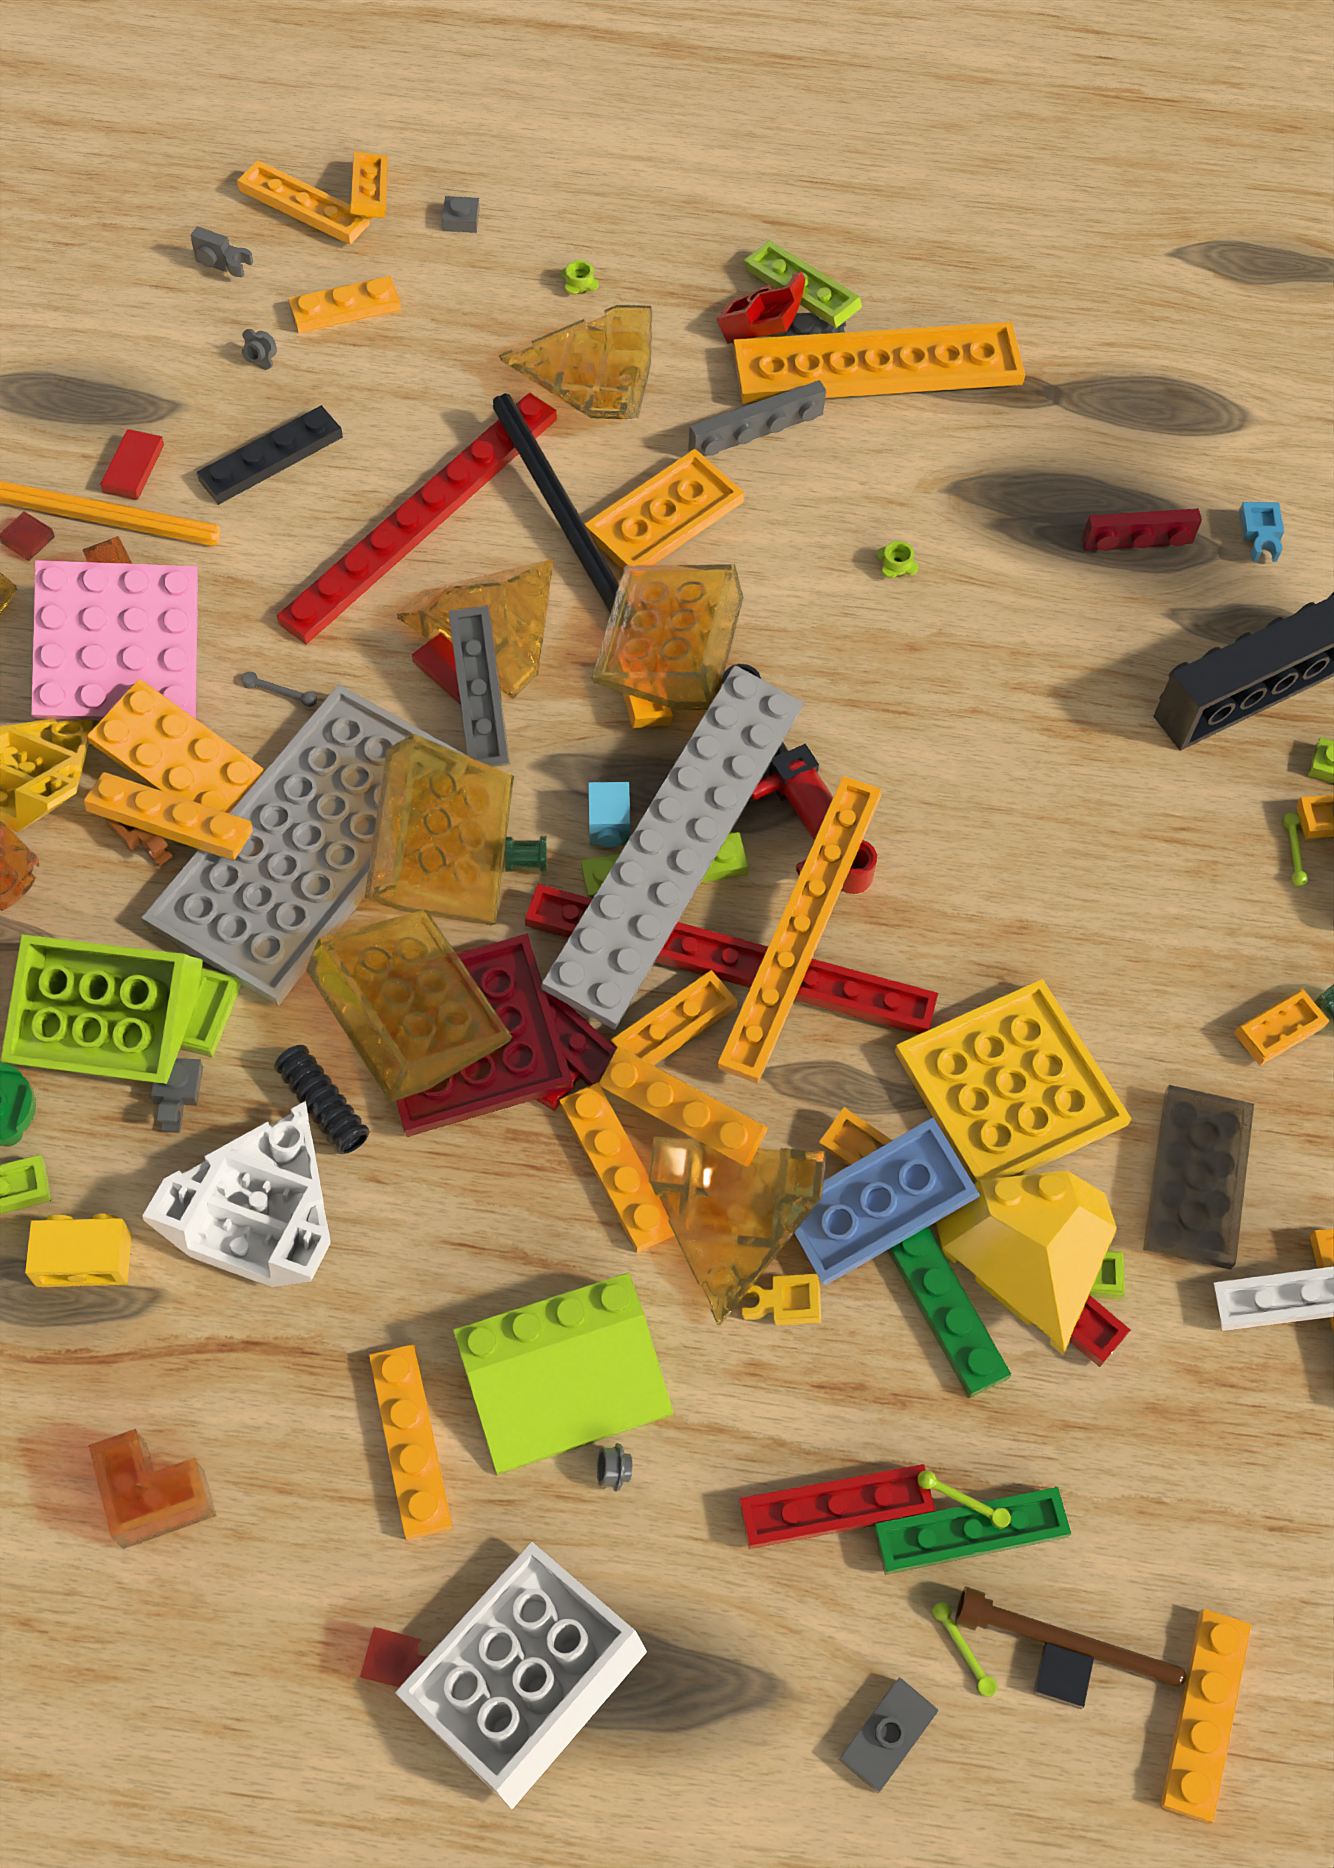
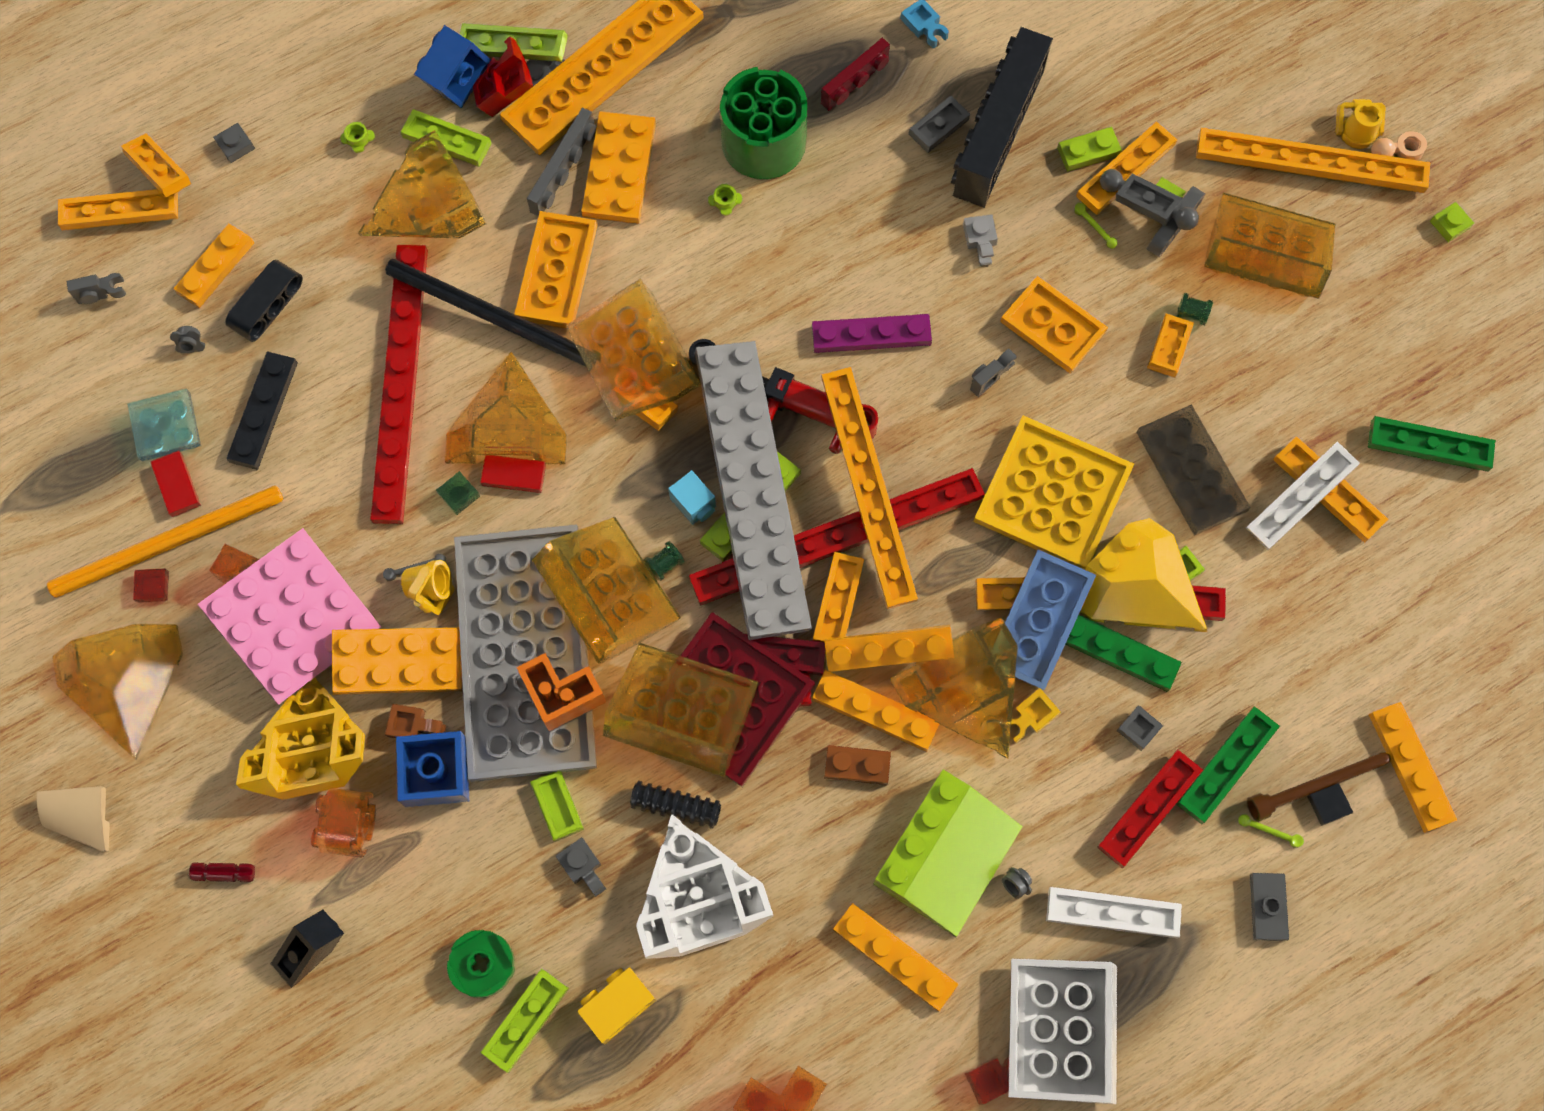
camera: 35 degrees left, 10 degrees up
lime slope [1,934,203,1084] -> none
light orange plate [83,772,253,861] -> none
dark grey plate [449,605,510,770] -> none
lime hinge [918,1470,1011,1529] -> none
none -> clear light blue plate [127,388,201,462]
none -> black beam [225,260,303,342]
none -> blue brick [396,731,470,807]
none -> lime plate [401,109,492,167]
none -> yellow piece [401,560,455,615]
none -> blue brick [414,25,491,108]
none -> clear green plate [436,471,480,515]
none -> orange brick [516,653,606,731]
none -> light orange plate [581,111,656,224]
none -> green brick [720,67,807,179]
none -> magenta plate [812,314,932,353]
none -> dark orange plate [824,745,891,785]
none -> dark grey plate [909,96,970,153]
none -> light grey plate [963,214,998,266]
none -> dark grey plate [970,349,1017,397]
none -> light orange plate [1000,276,1108,374]
none -> white plate [1046,887,1182,938]
none -> dark grey plate [1117,705,1163,751]

